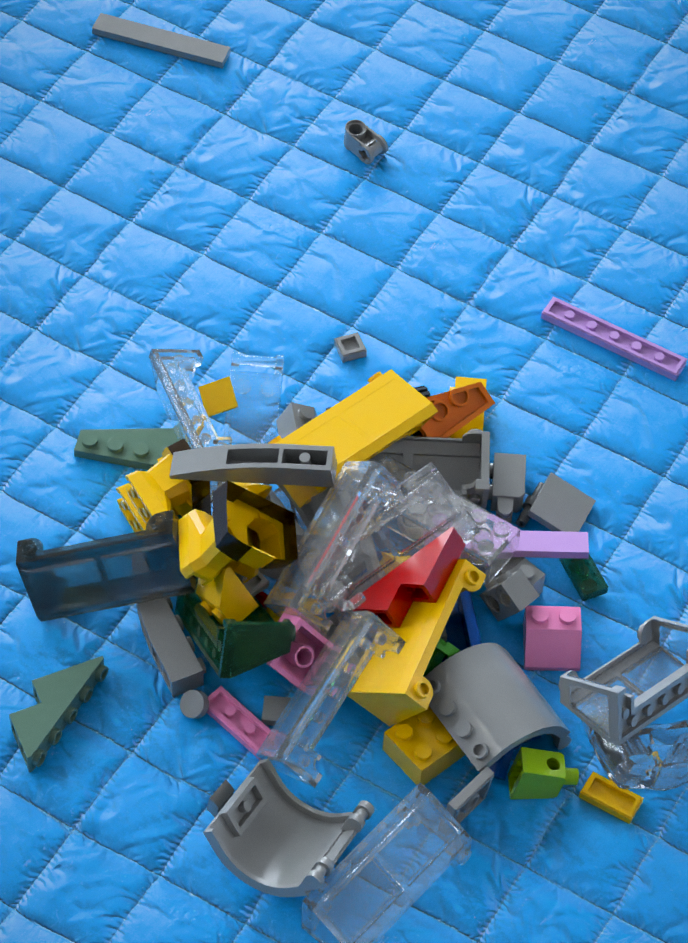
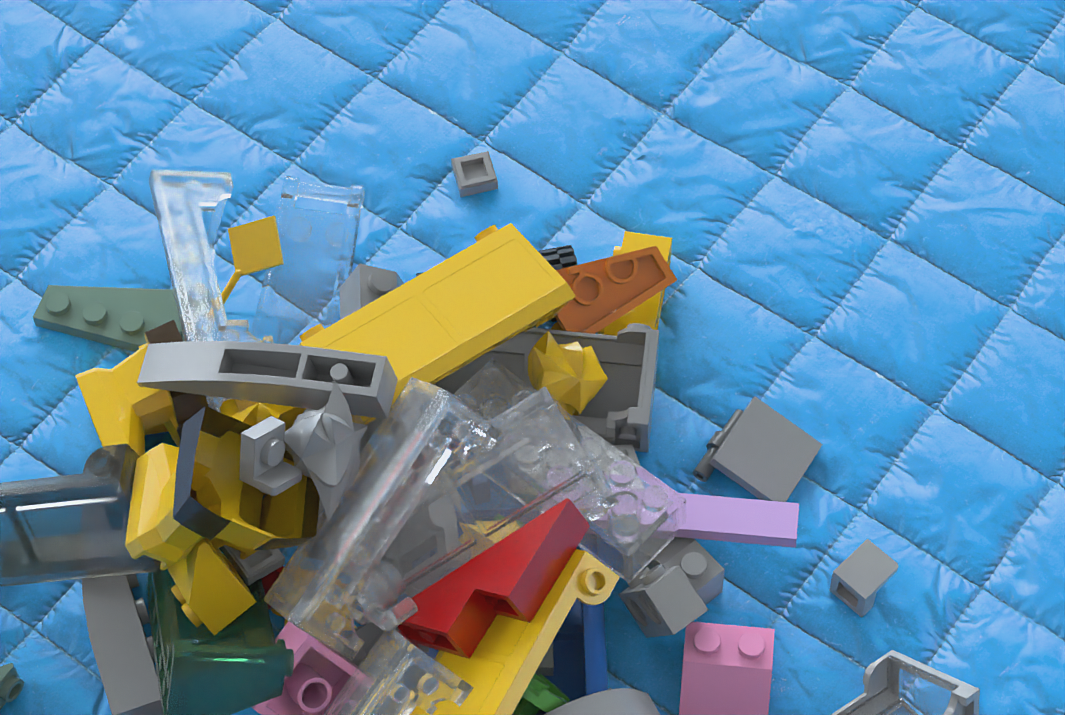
camera: 10 degrees right, 5 degrees up
light grey hinge [488,453,526,528] -> none
lavender tile [541,296,688,381] -> none
plate [559,554,608,601] -> none
none -> light grey bracket [239,416,302,496]
none -> light grey hair [284,380,368,523]
none -> yellow hair [528,330,608,421]
none -> light grey panel [829,538,899,618]

